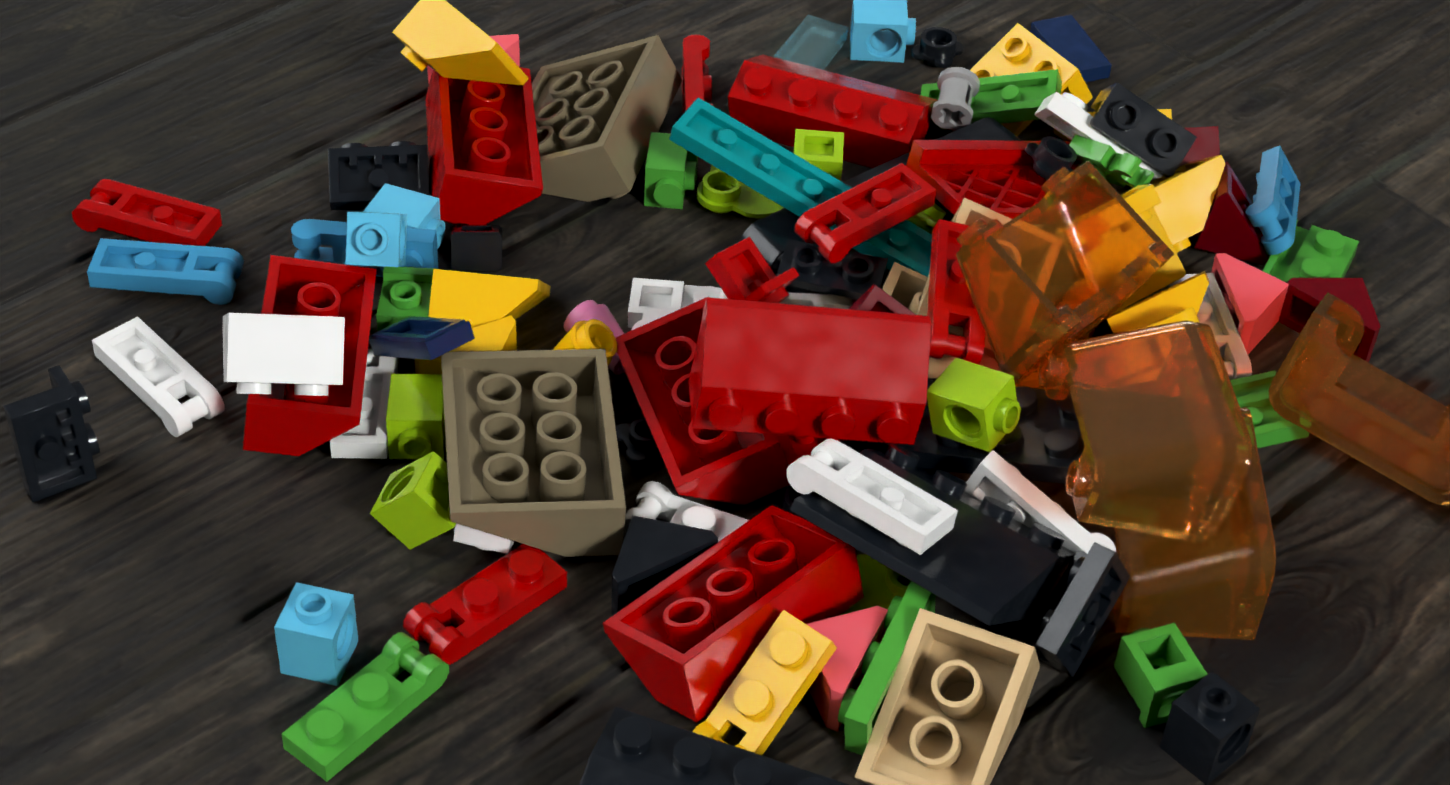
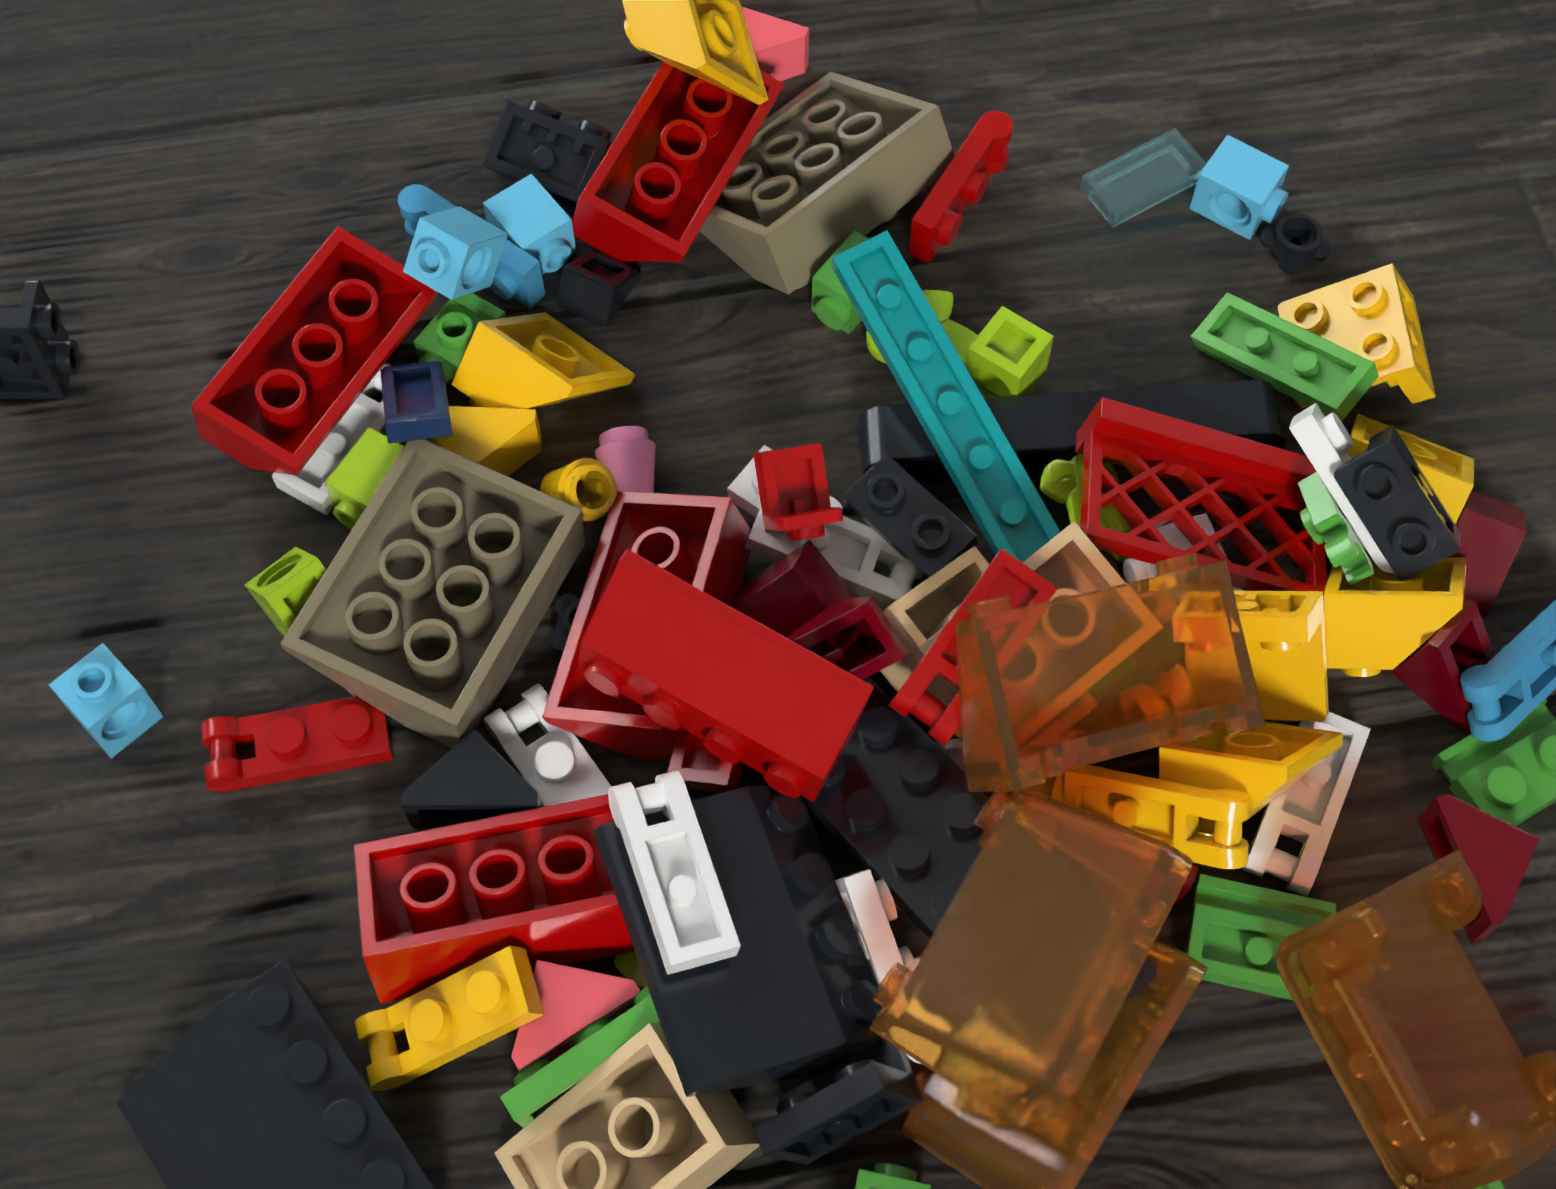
camera: 35 degrees right, 20 degrees up
red plate [72,179,222,246] -> none
dark azure plate [87,238,244,305] -> none
white plate [92,316,225,437] -> none
white slope [223,313,345,396] -> none
bright green plate [282,632,450,782] -> none
white plate [628,278,684,331] -> none
red slope [728,54,938,168] -> none
red plate [794,163,937,263] -> none
lime brick [927,358,1021,452] -> none
light grey bush [931,67,980,131] -> none
black plate [1025,136,1077,182] -> none
dark blue tile [1030,15,1112,82] -> none
coral slope [1211,253,1289,354] -> none

